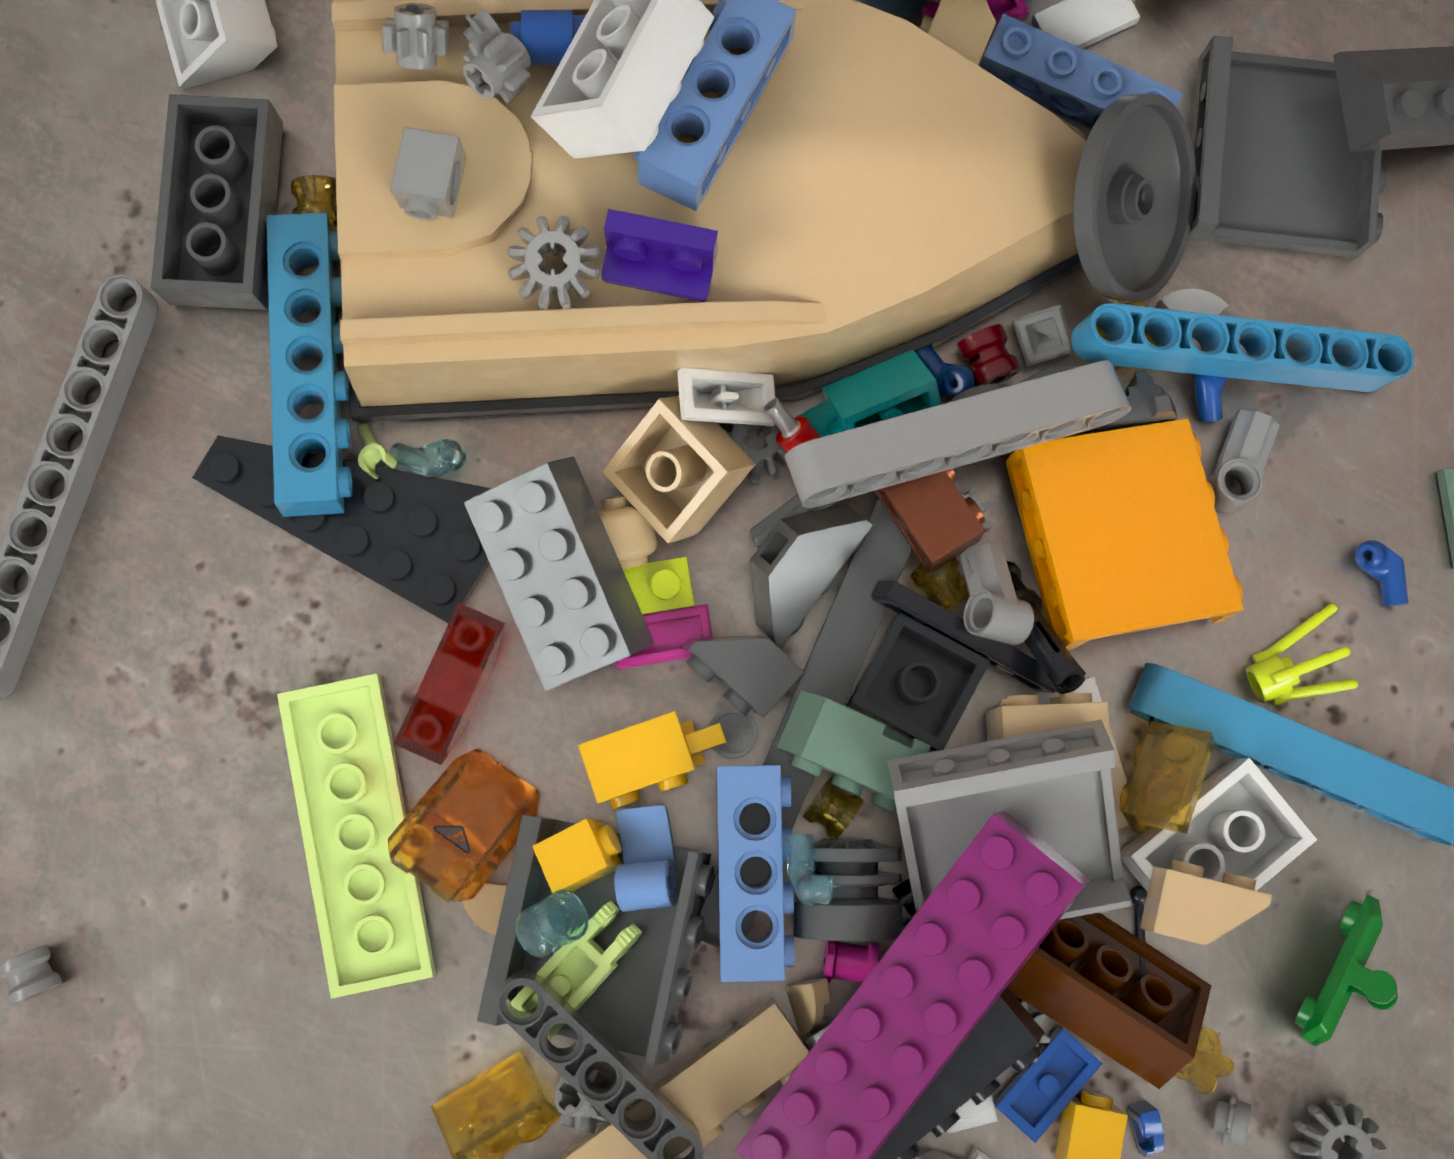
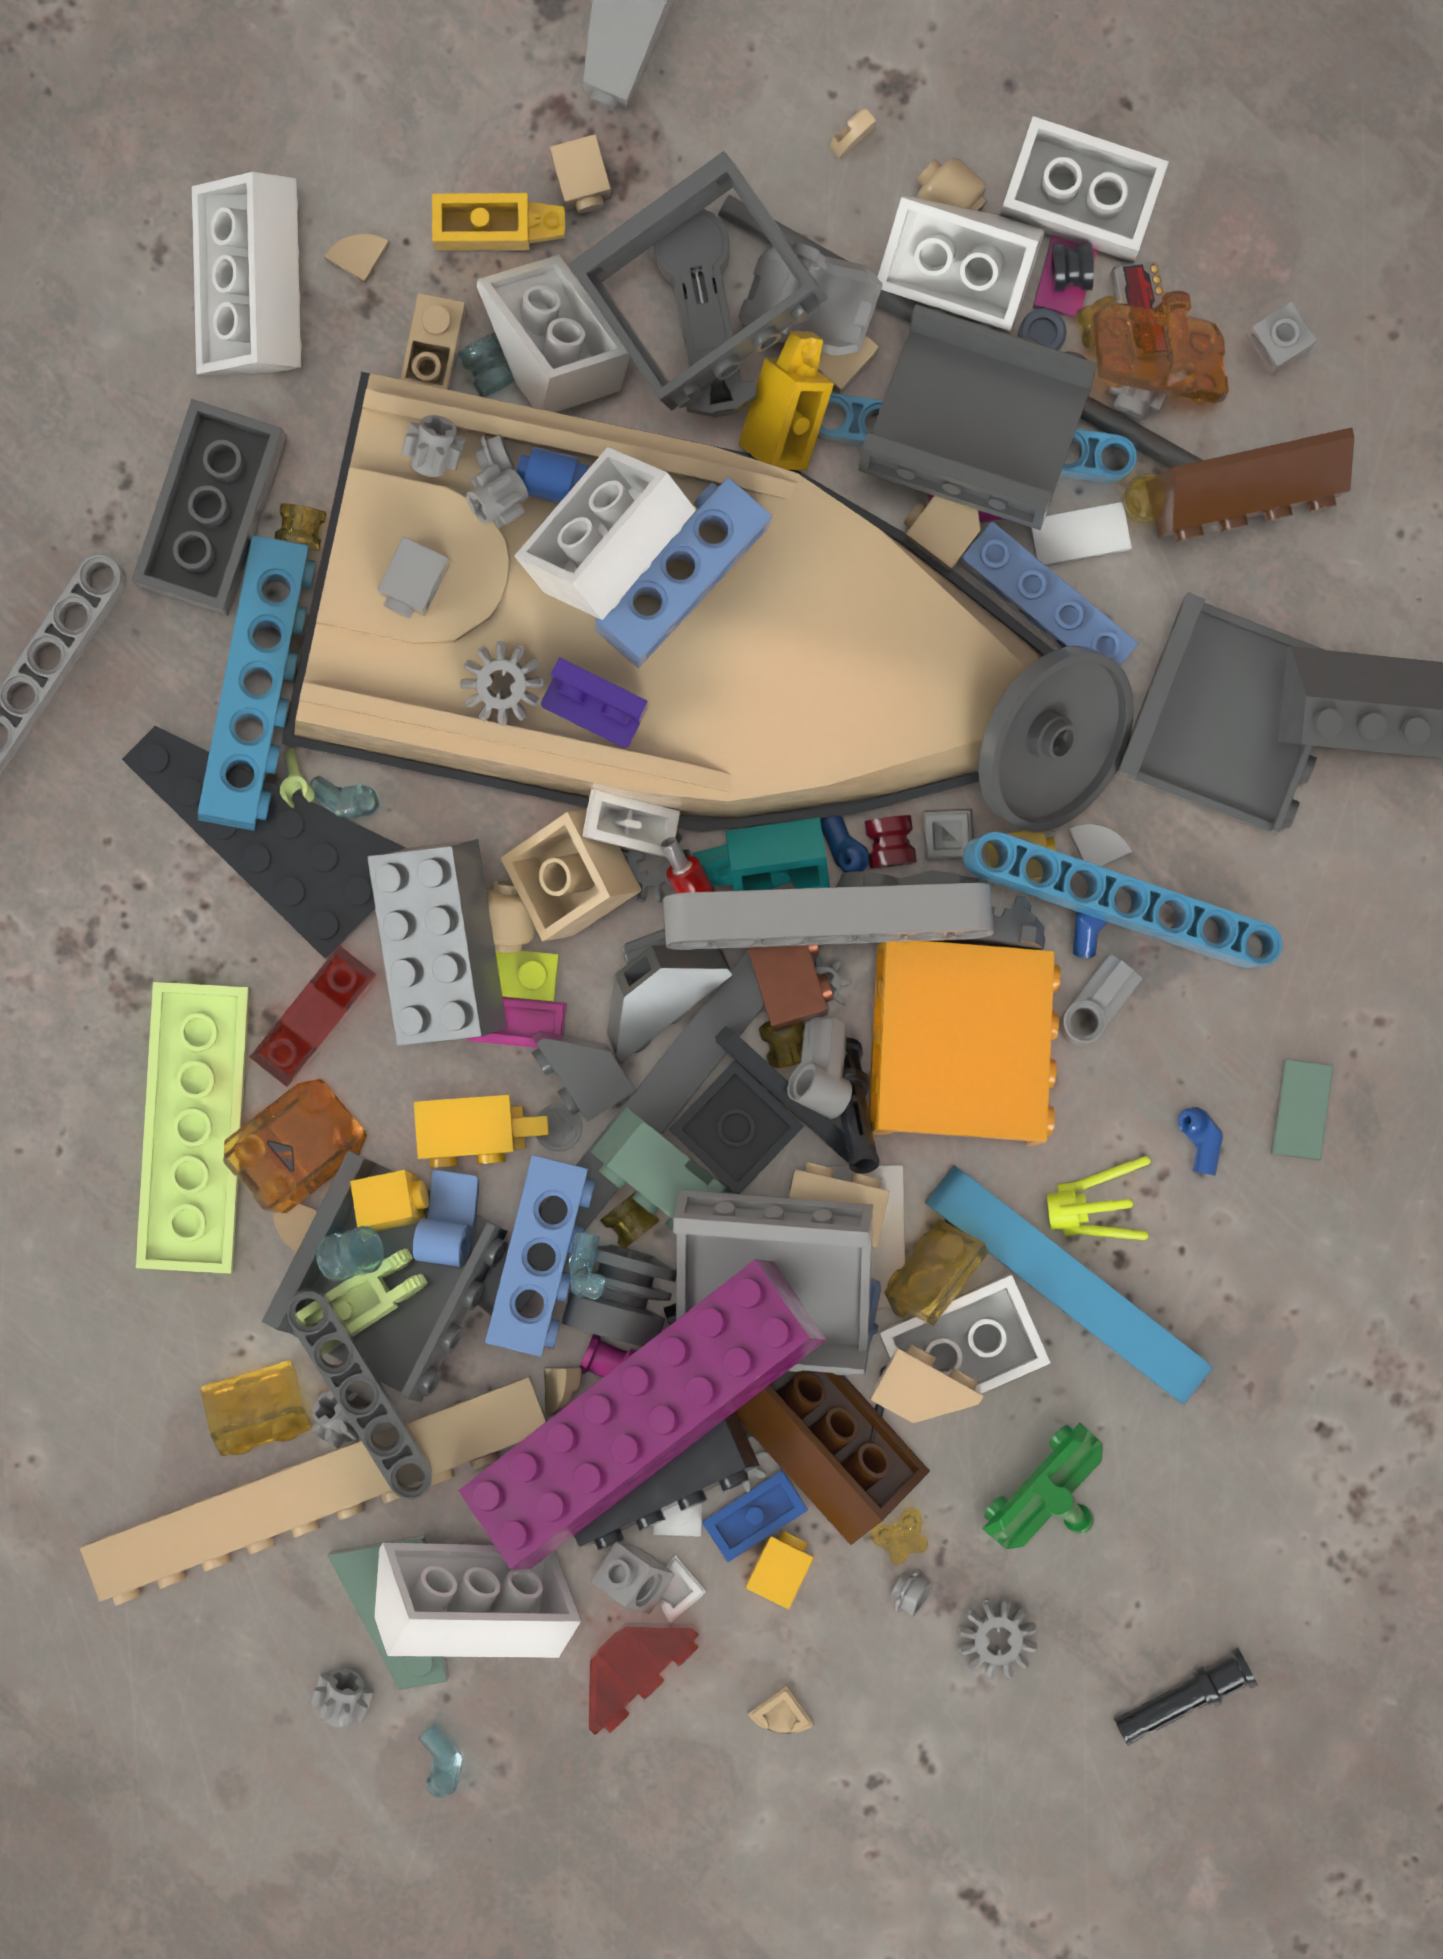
camera: 20 degrees right, 5 degrees up
blue tile [1127,1100,1165,1157] -> none

